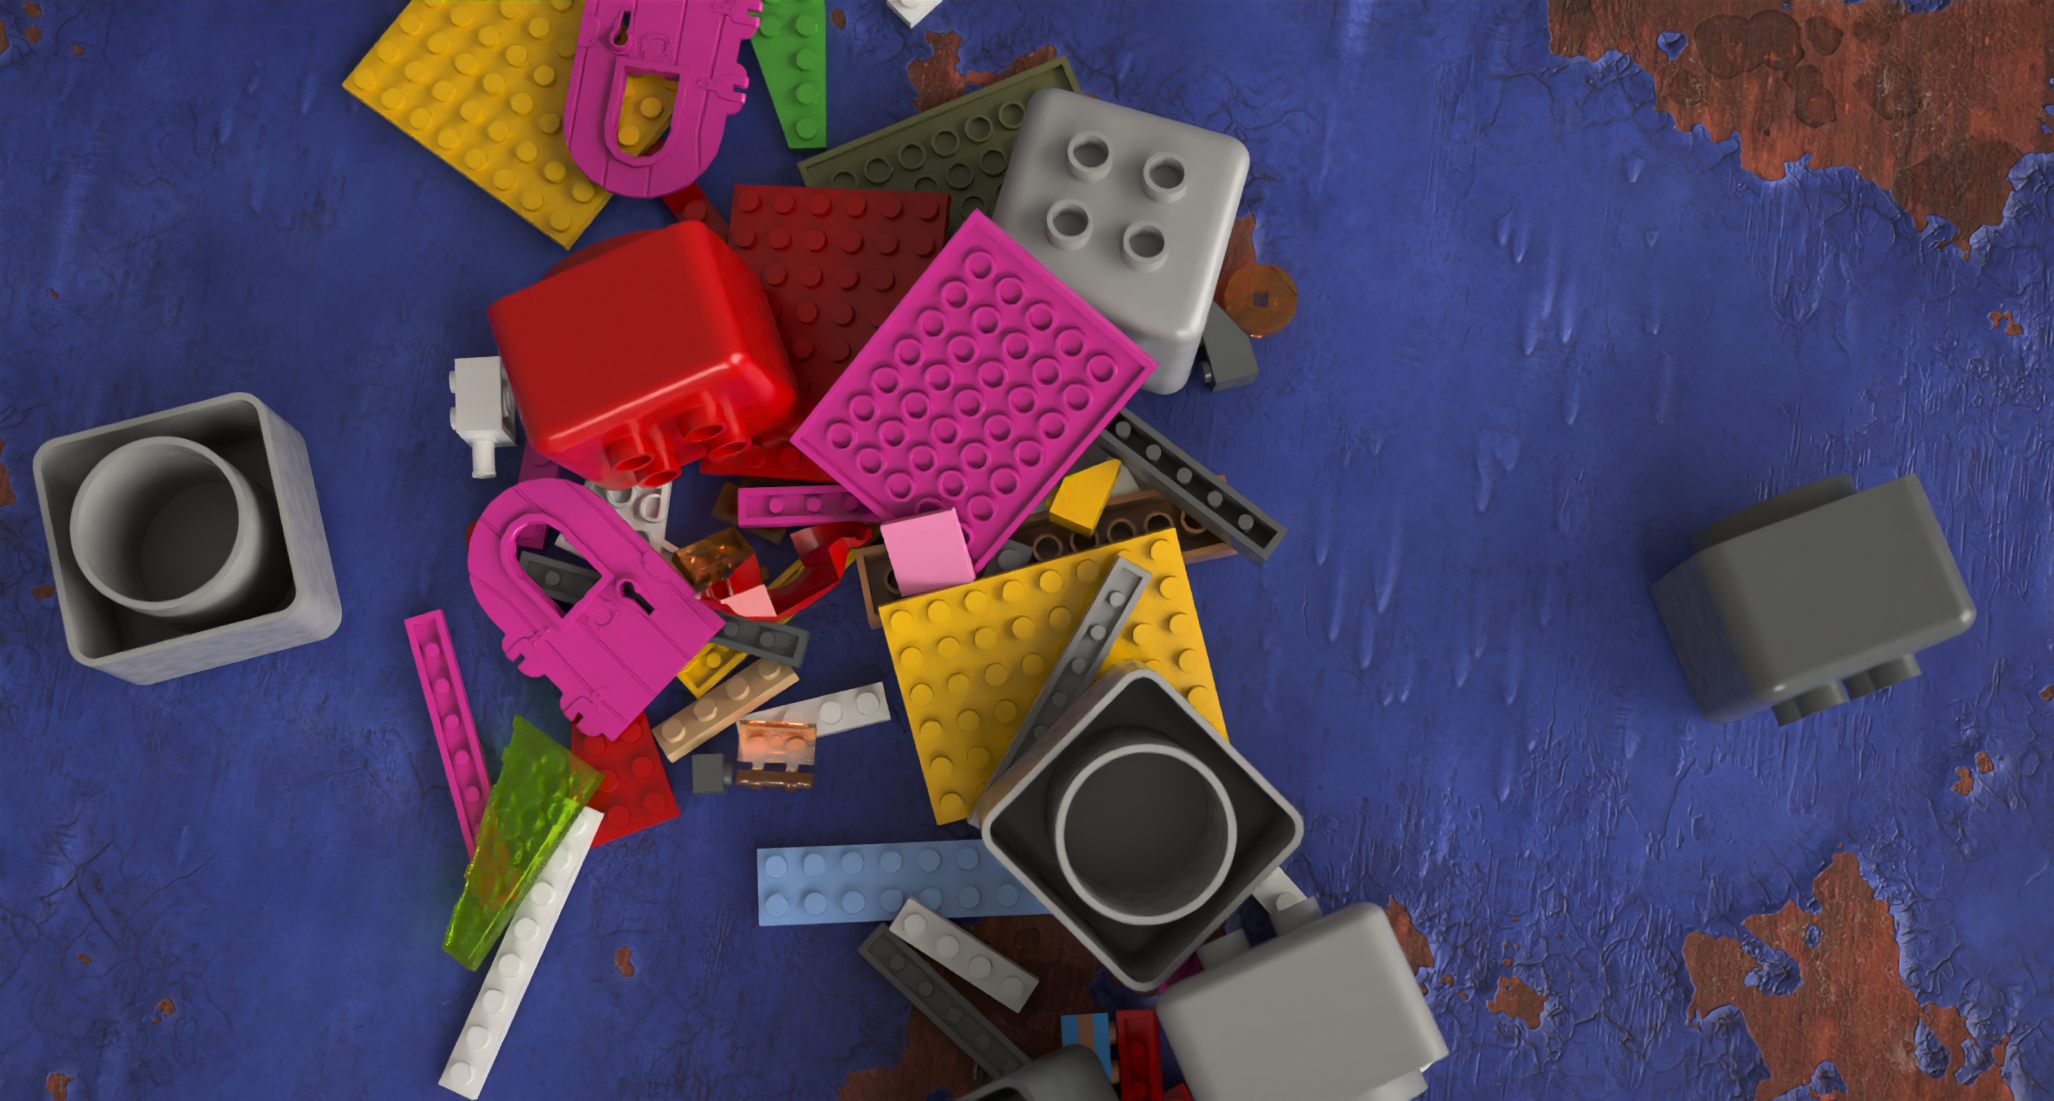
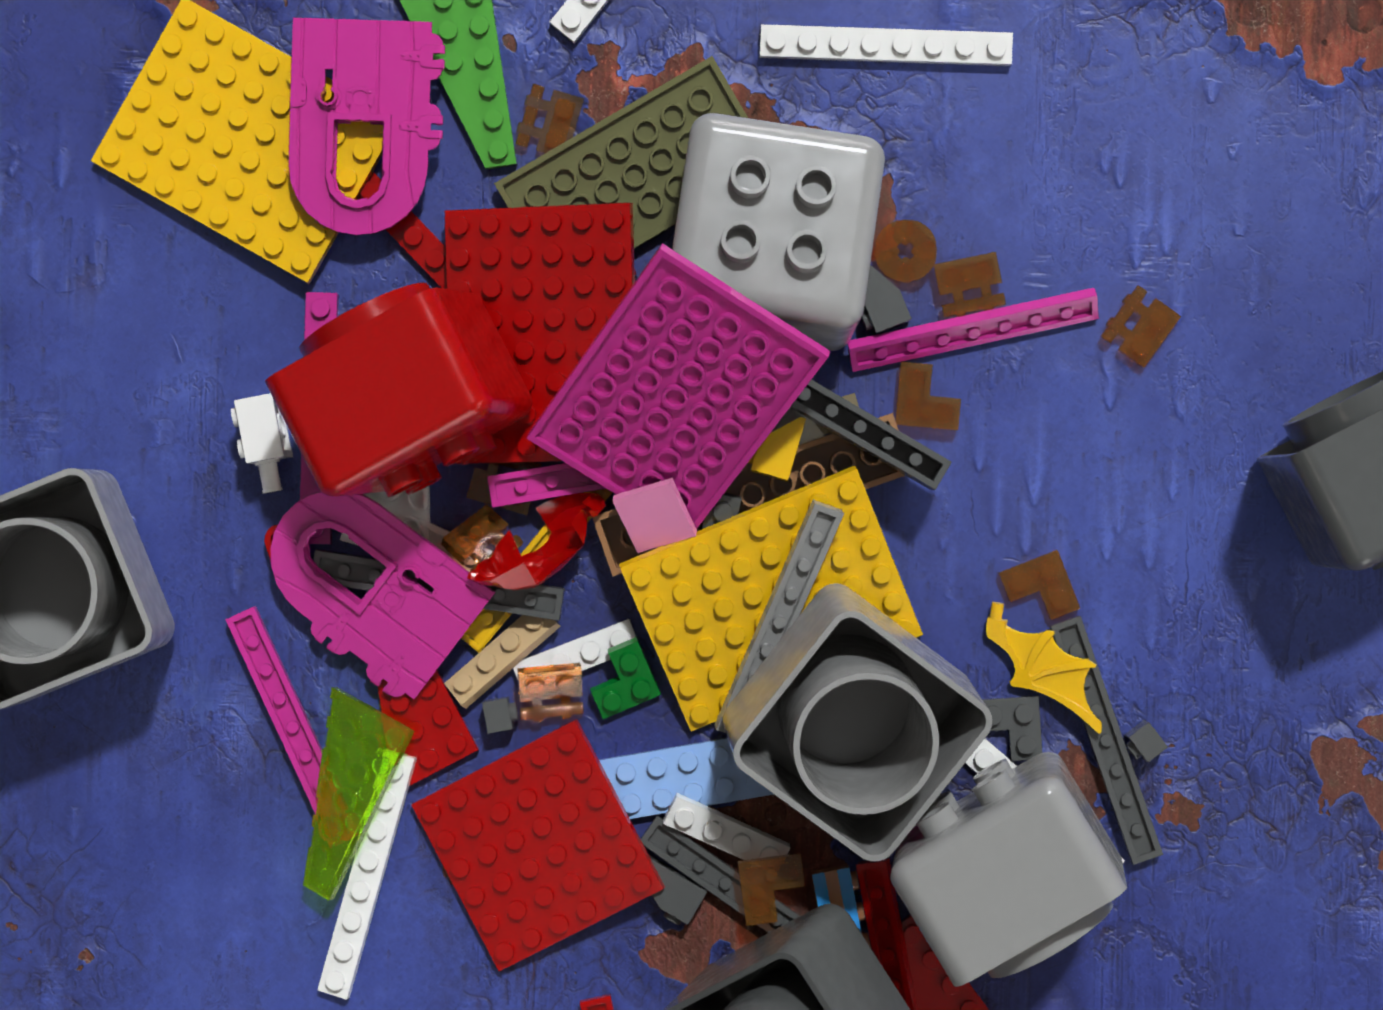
camera: 10 degrees left, 10 degrees up
none -> red plate [411,719,665,971]
none -> clear orange plate [516,84,584,153]
none -> green plate [590,637,661,719]
none -> dark grey slope [649,854,707,925]
none -> clear orange plate [738,853,805,926]
none -> white plate [760,24,1013,66]
none -> dark pink plate [847,288,1099,372]
none -> clear orange plate [895,362,961,430]
none -> clear orange plate [933,252,1006,317]
none -> dark grey plate [982,695,1042,761]
none -> yellow animal [986,602,1102,734]
none -> clear orange plate [998,550,1080,620]
none -> dark grey plate [1050,616,1163,865]
none -> clear orange plate [1100,285,1181,368]
none -> dark grey plate [1124,720,1168,762]

